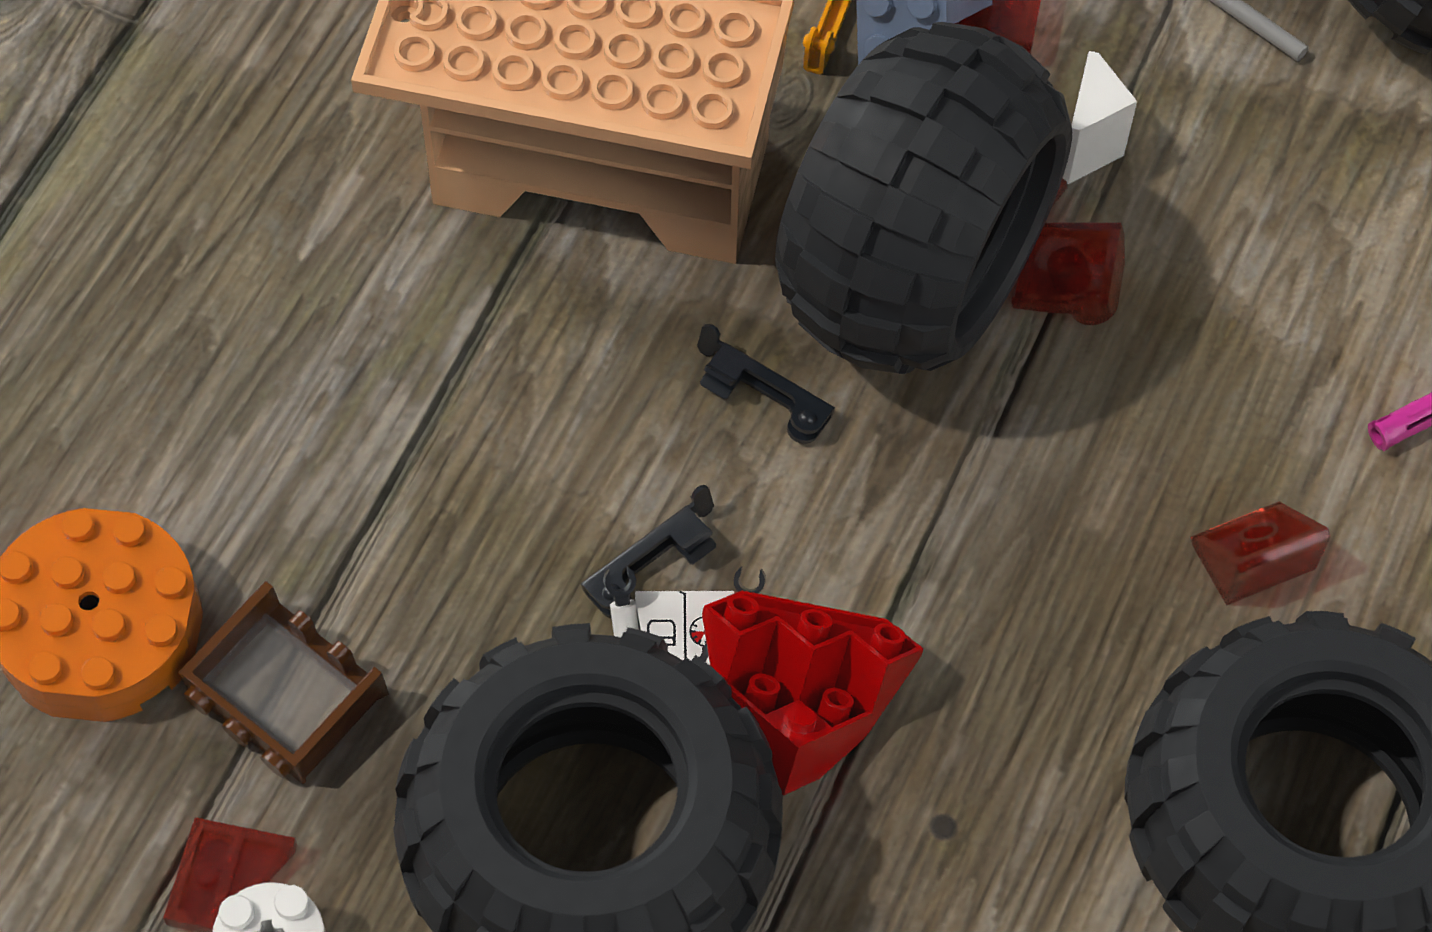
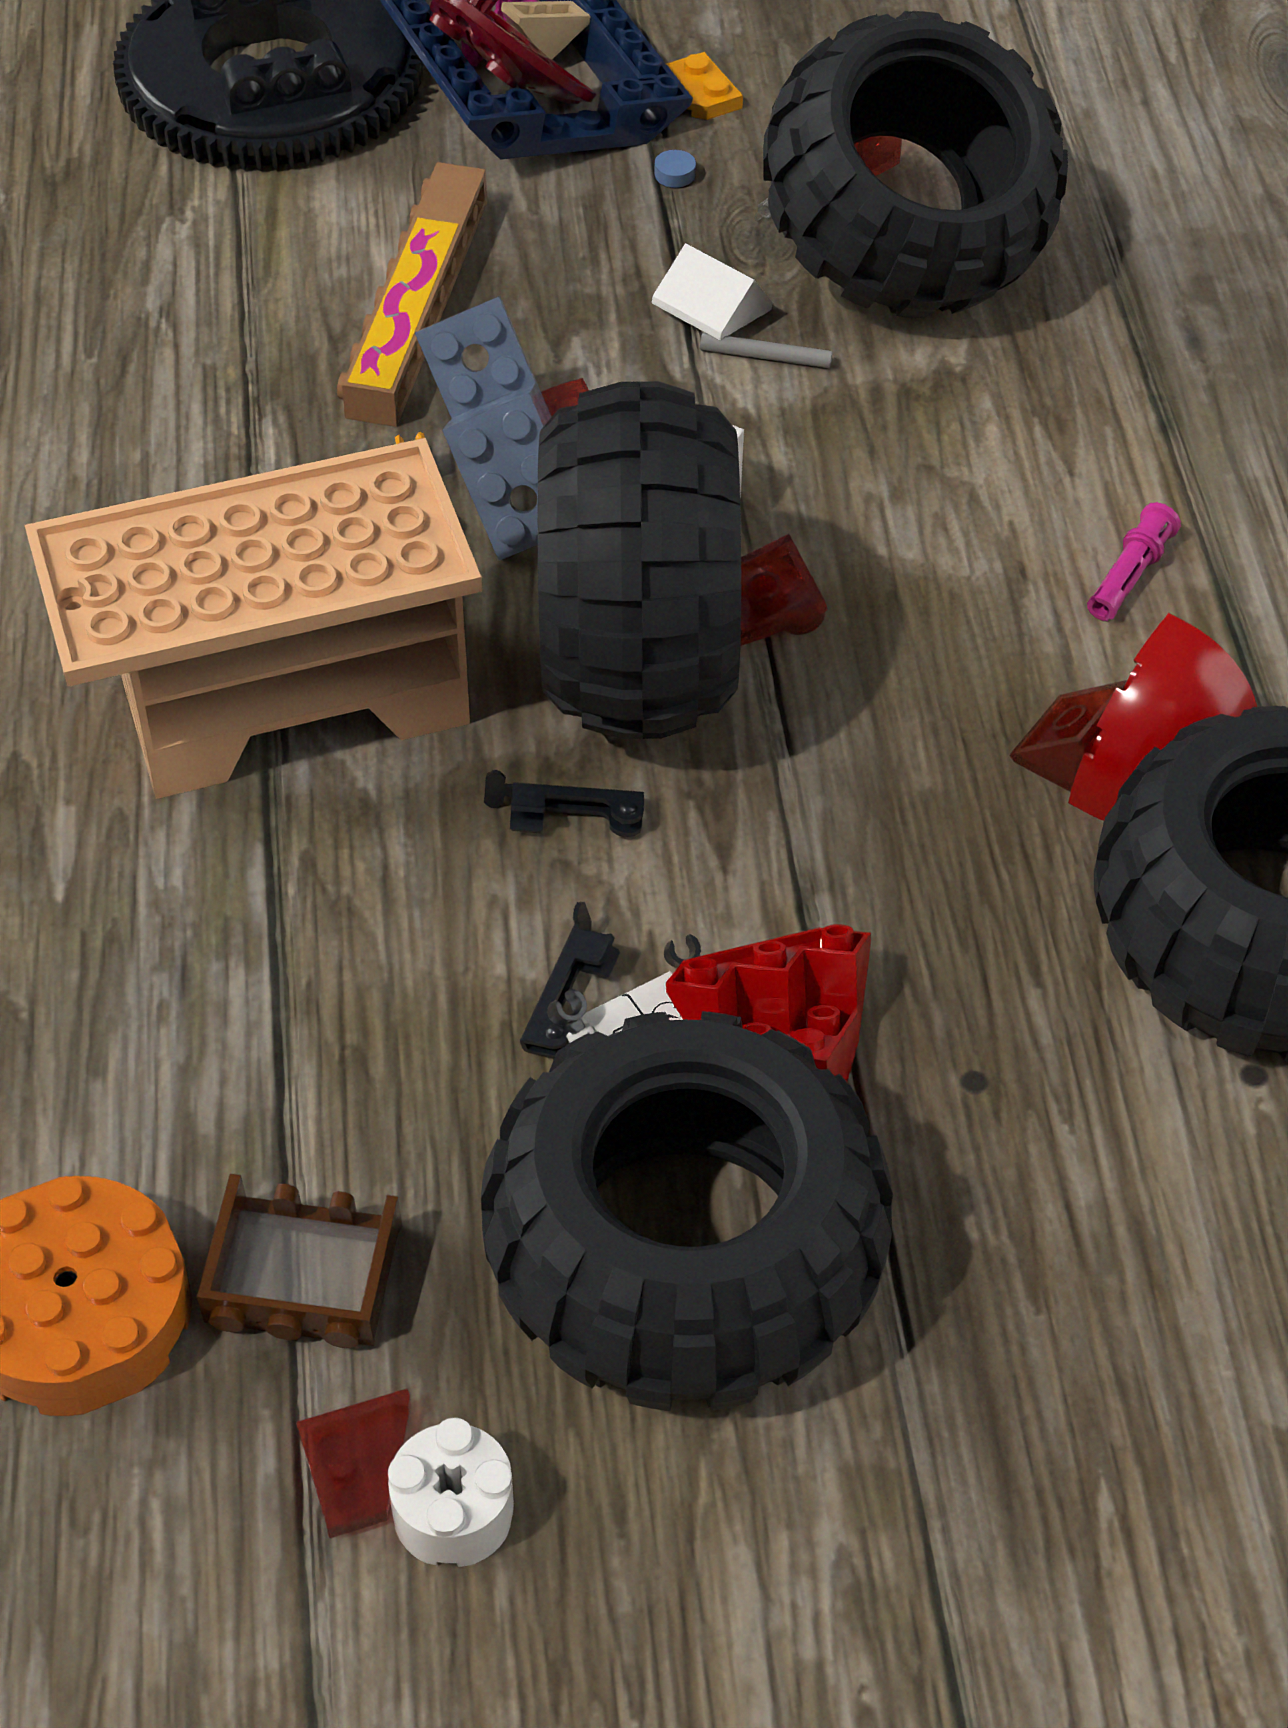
camera: 30 degrees left, 10 degrees down
none -> red brick [1068,613,1257,821]

